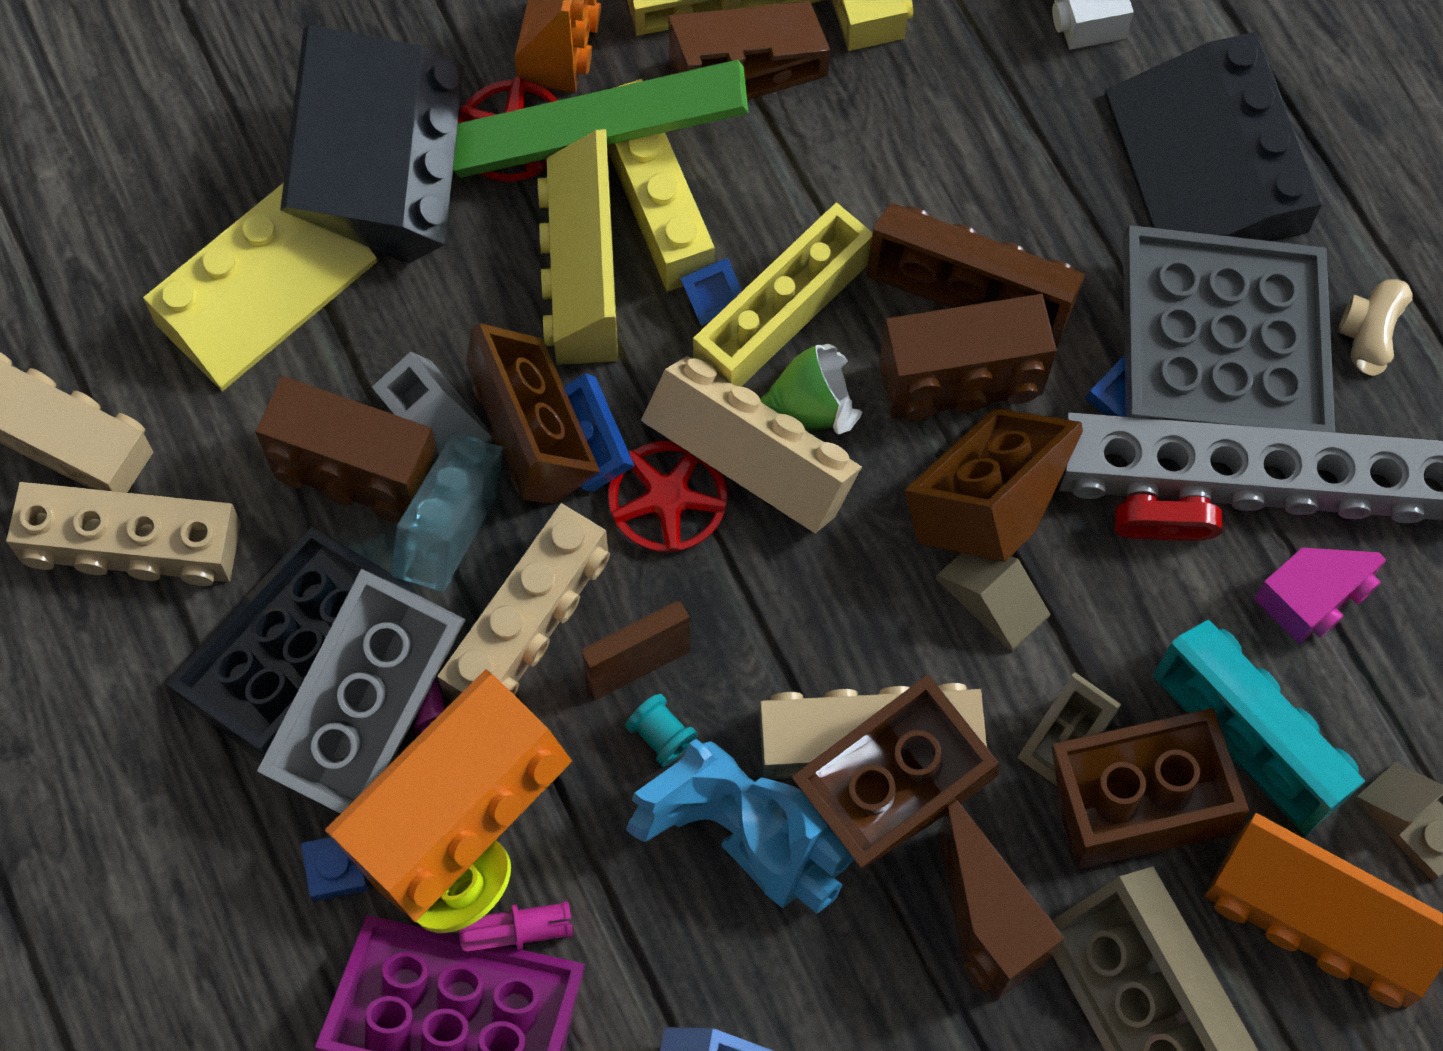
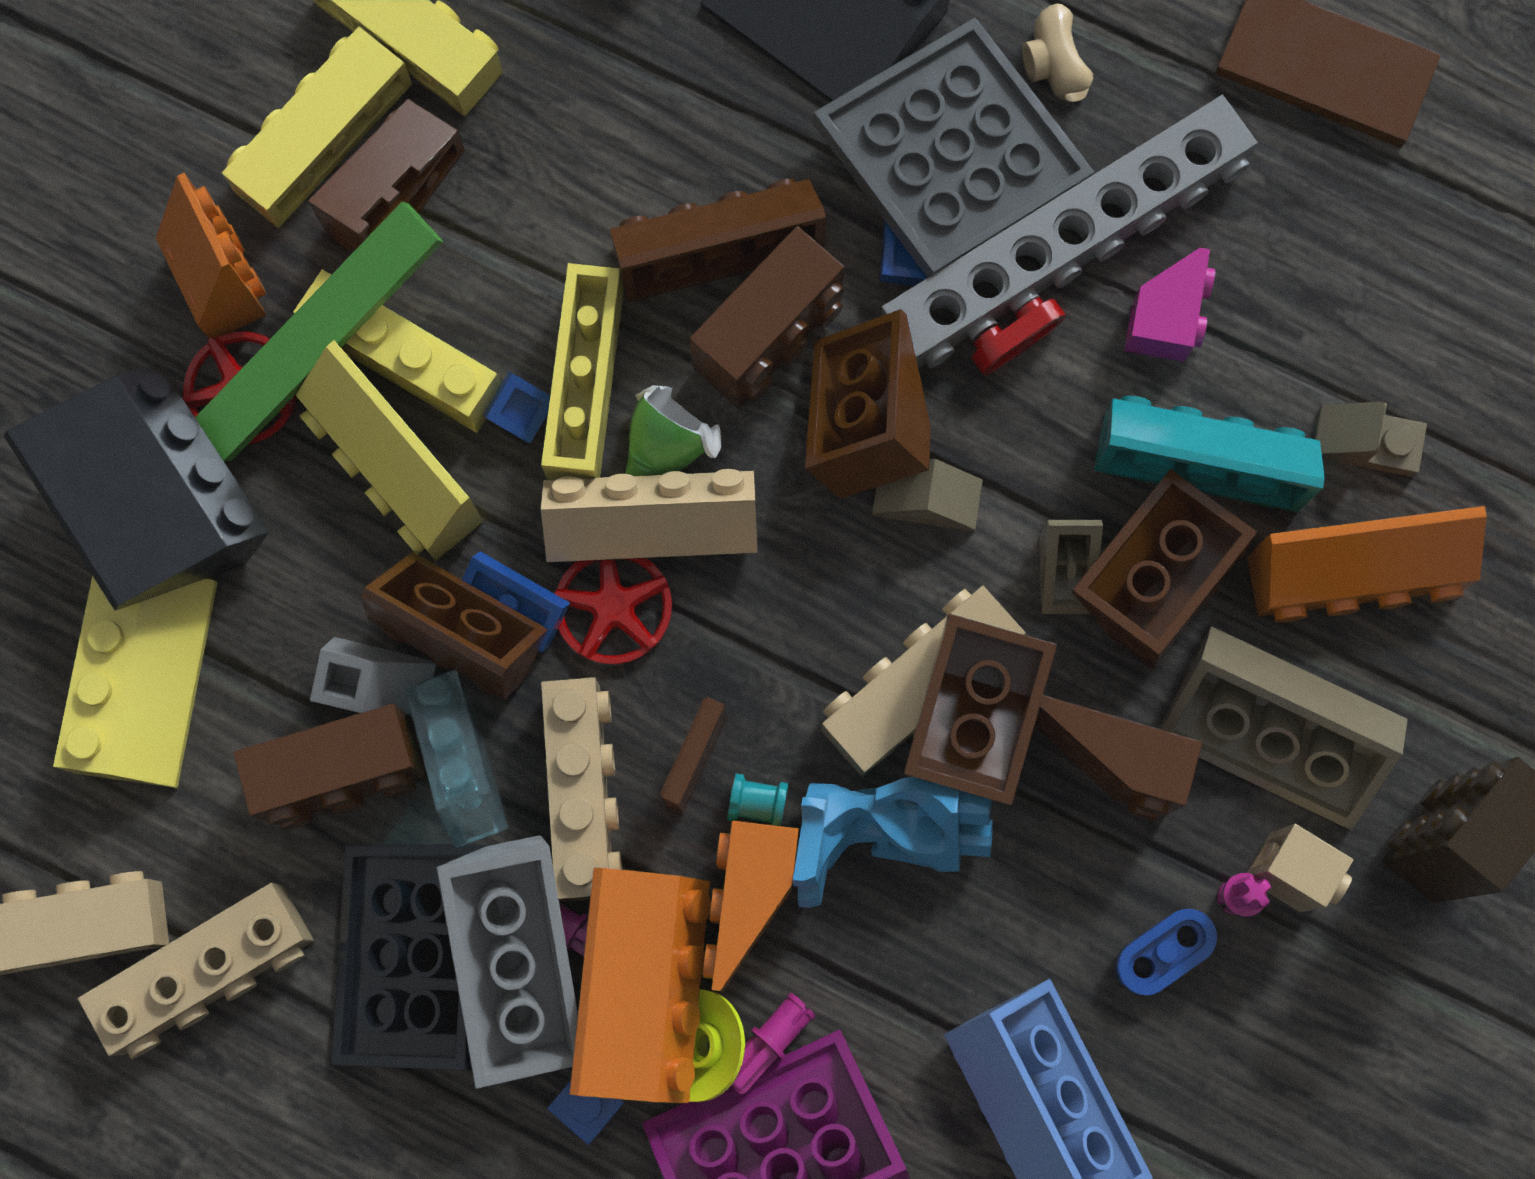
camera: 35 degrees left, 10 degrees up
none -> orange slope [703,821,799,992]

